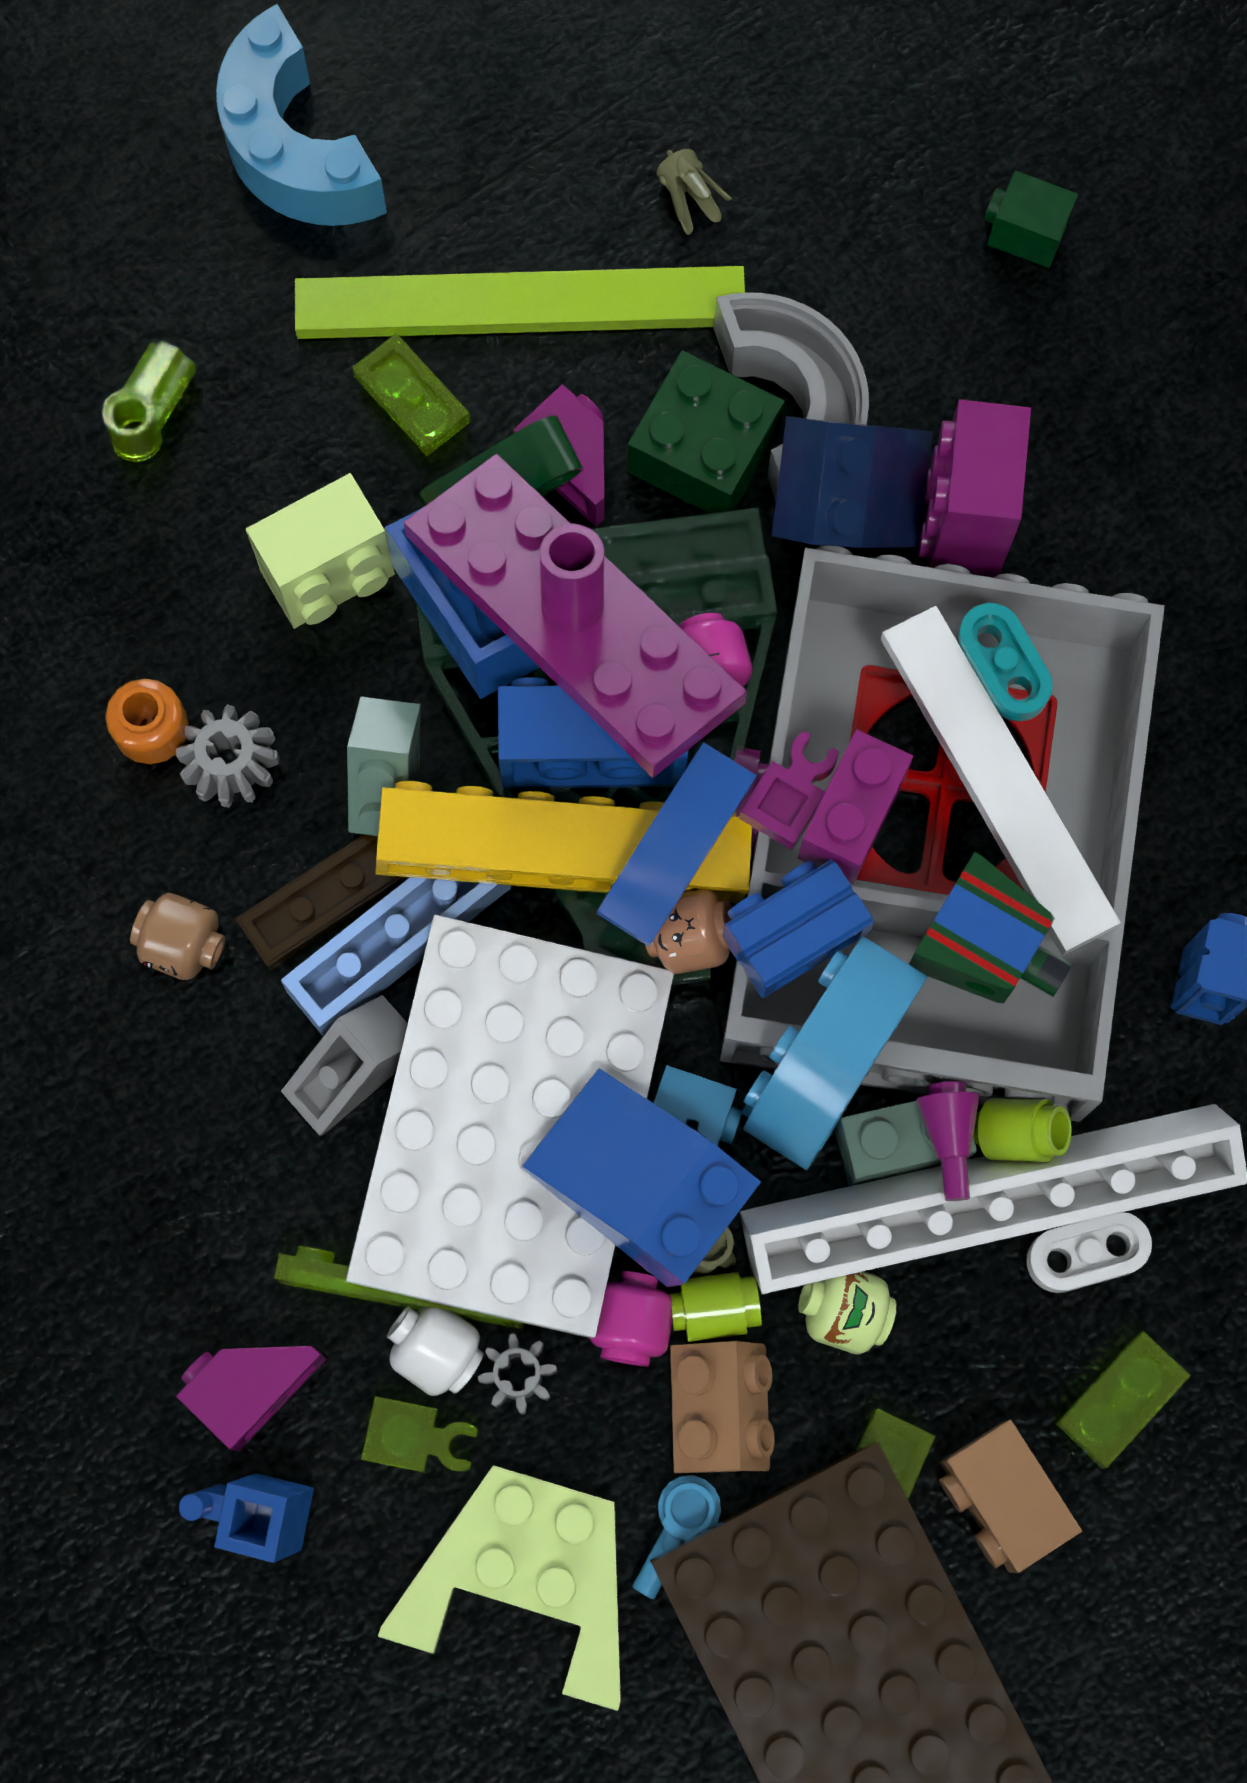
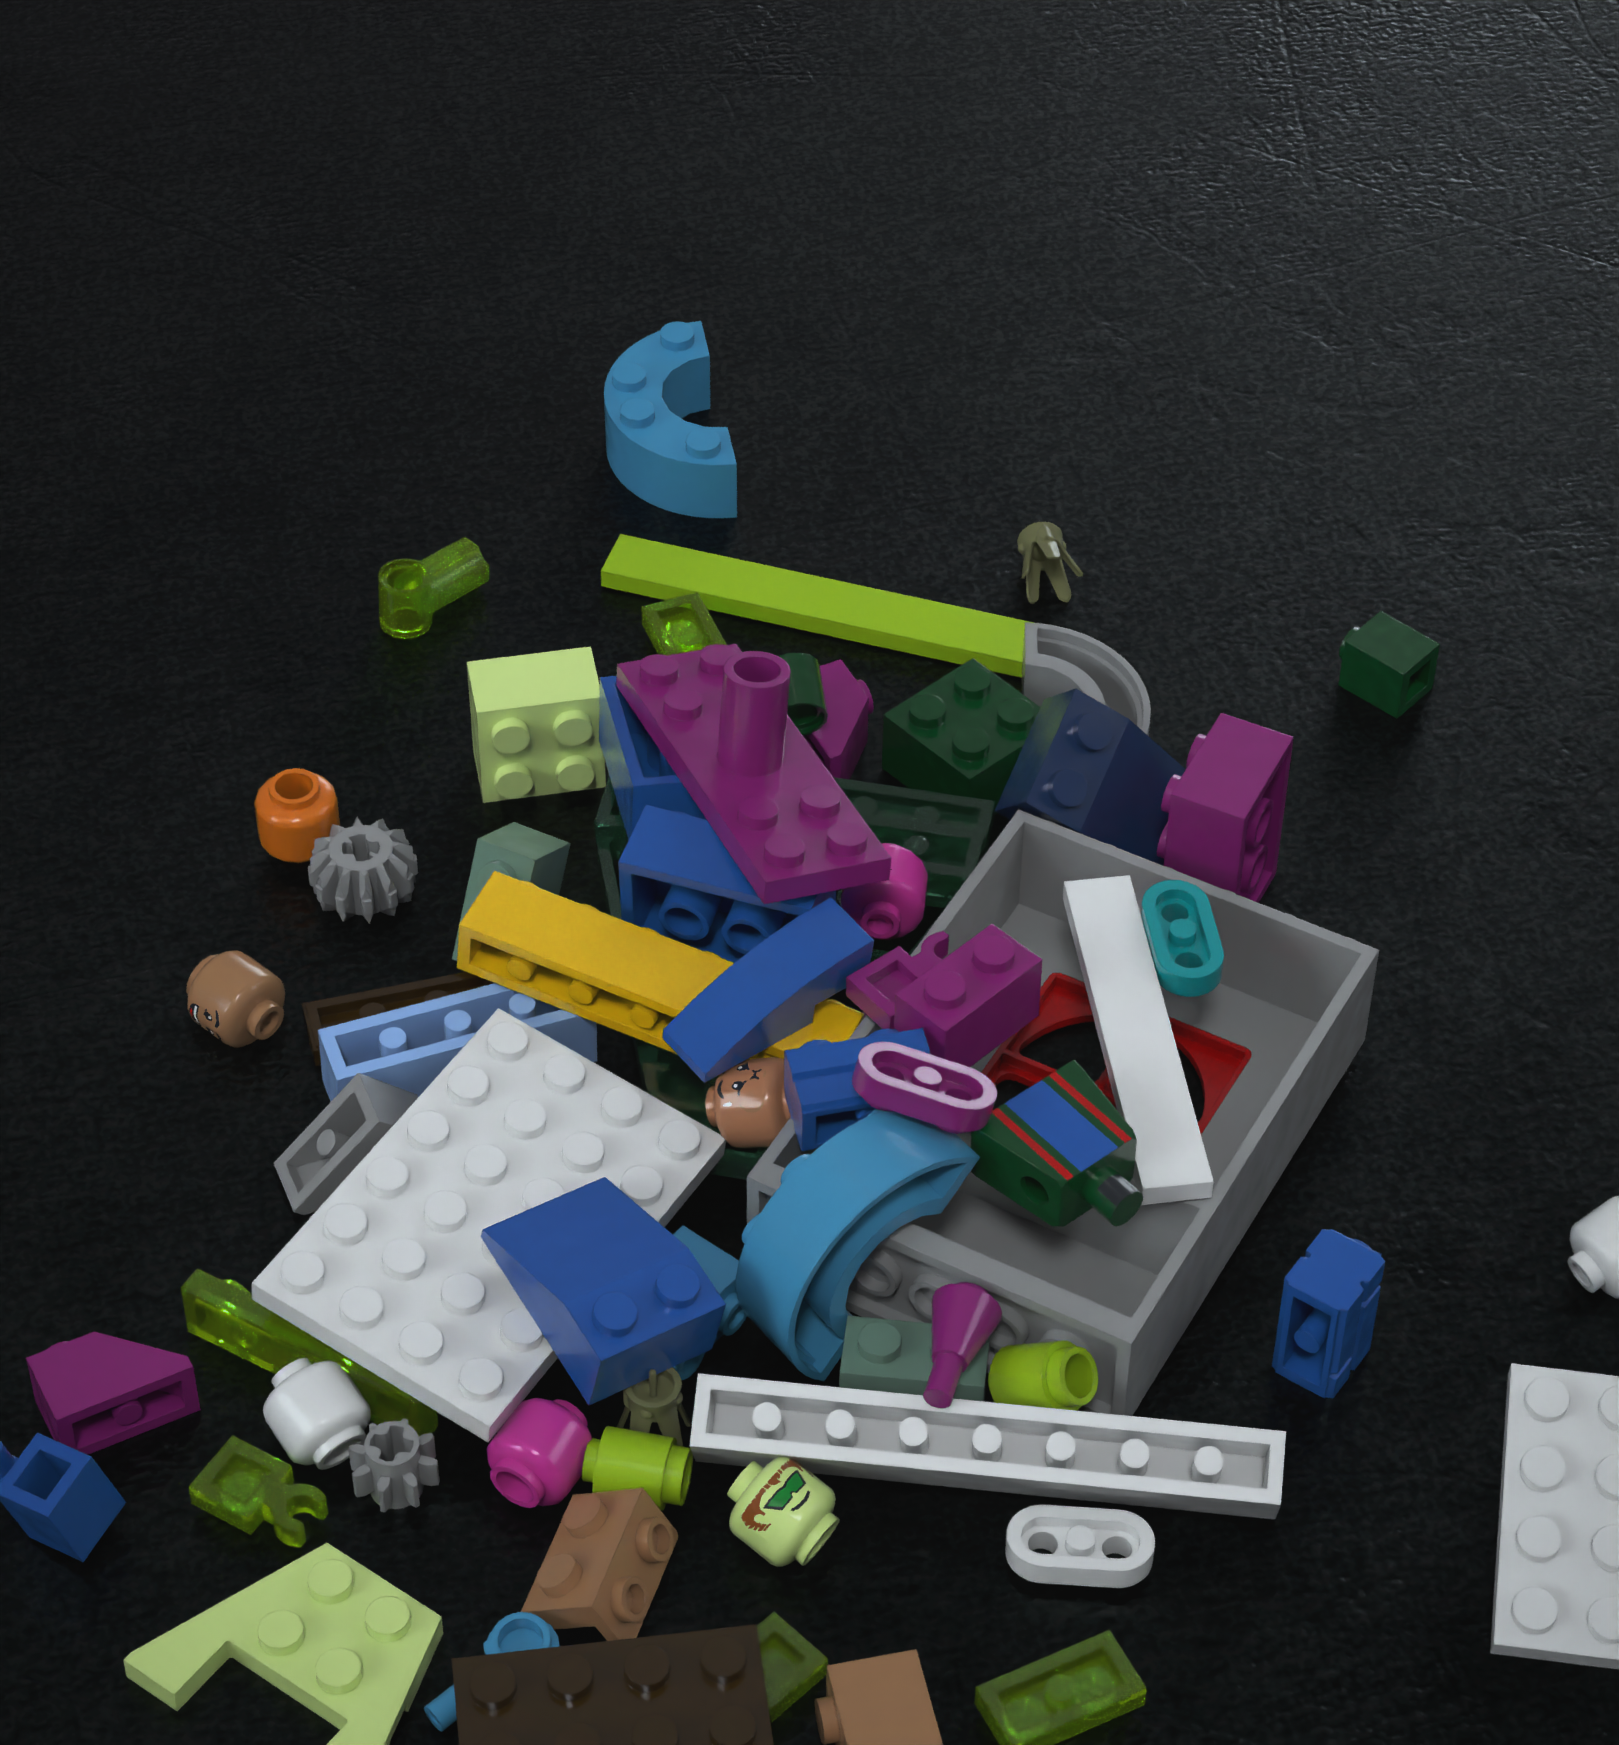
camera: 20 degrees right, 30 degrees down
none -> magenta plate [852,1042,997,1134]

